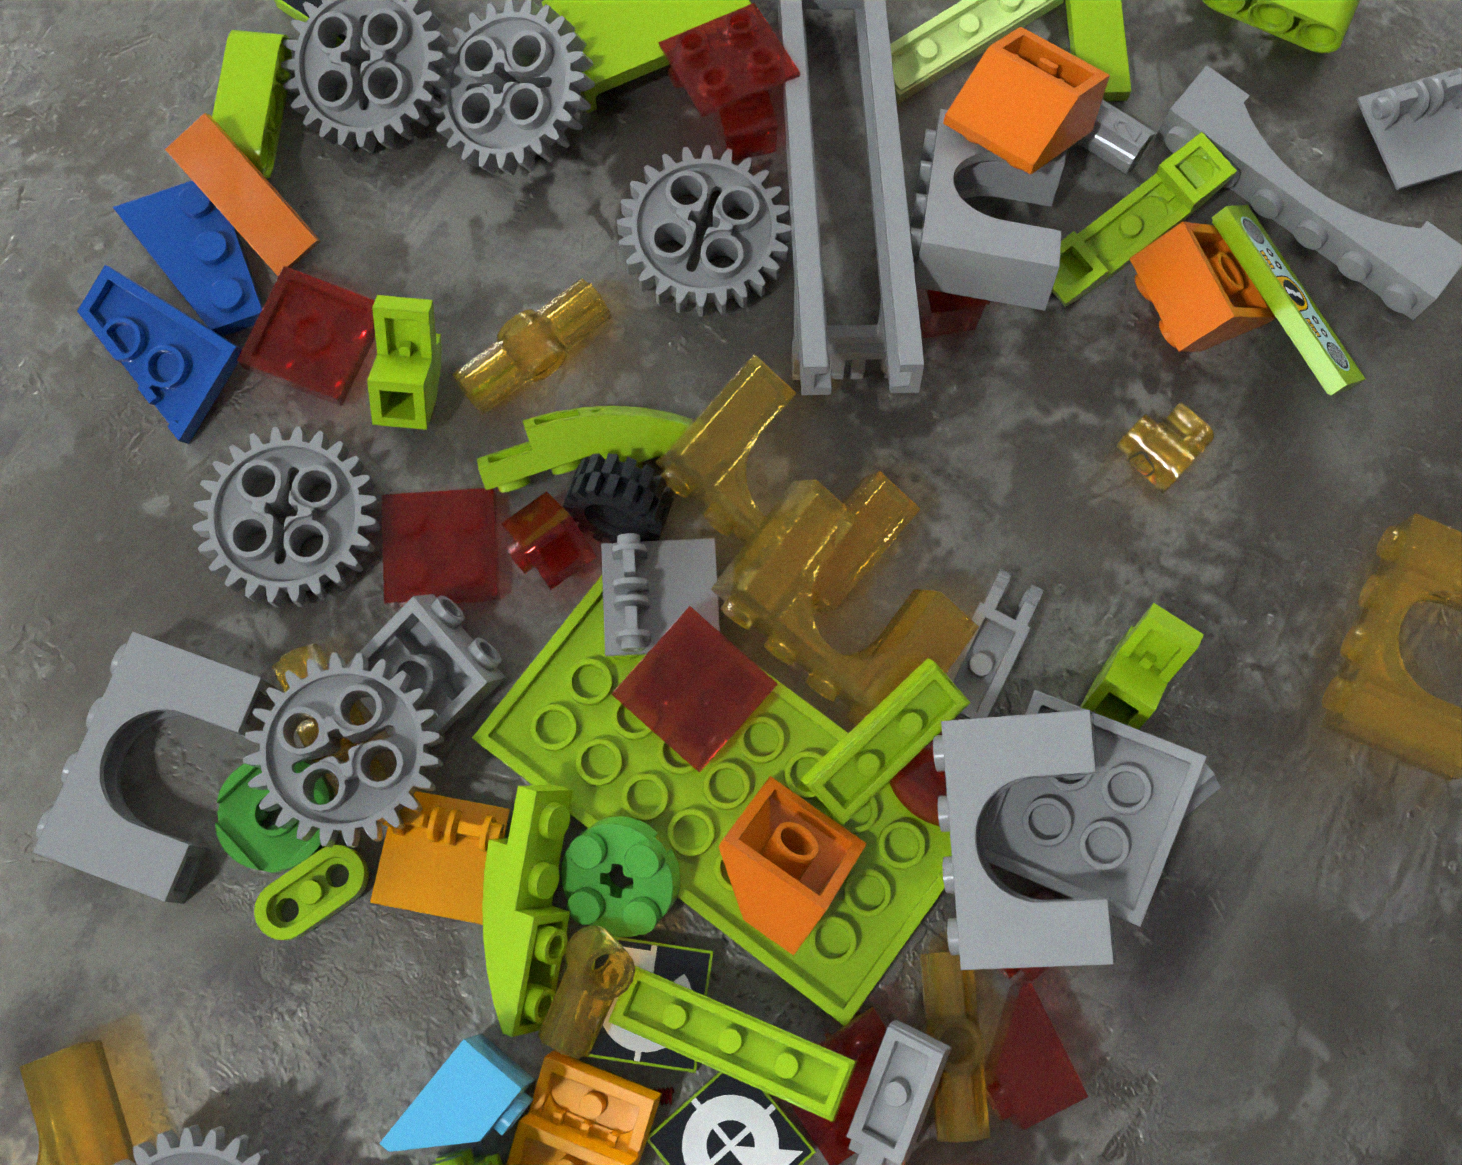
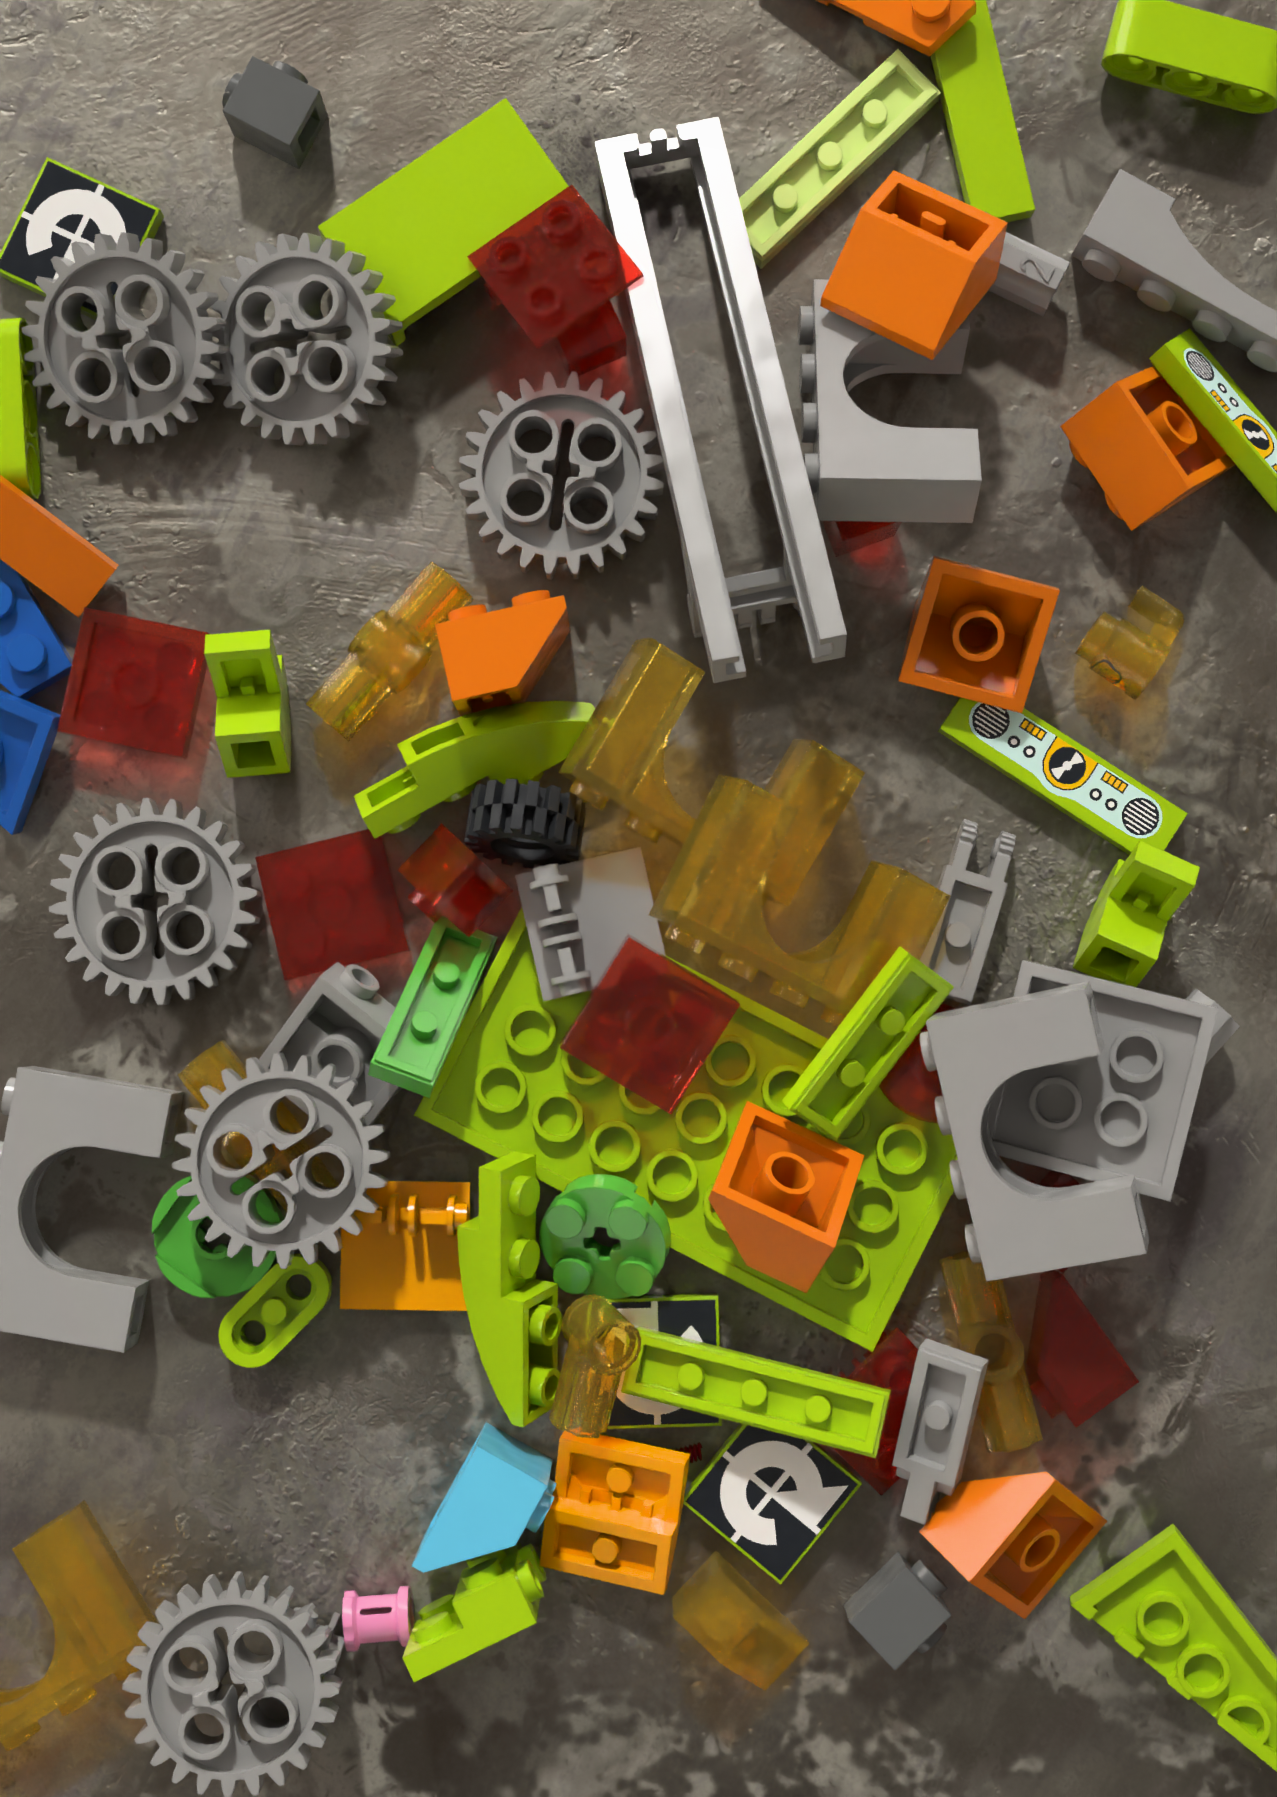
camera: 10 degrees left, 10 degrees up
lime slope [1052,132,1237,307] -> none
none -> bright green tile [368,915,498,1098]
none -> orange slope [435,590,570,716]
none -> orange slope [898,556,1060,713]
none -> tile [937,697,1188,855]

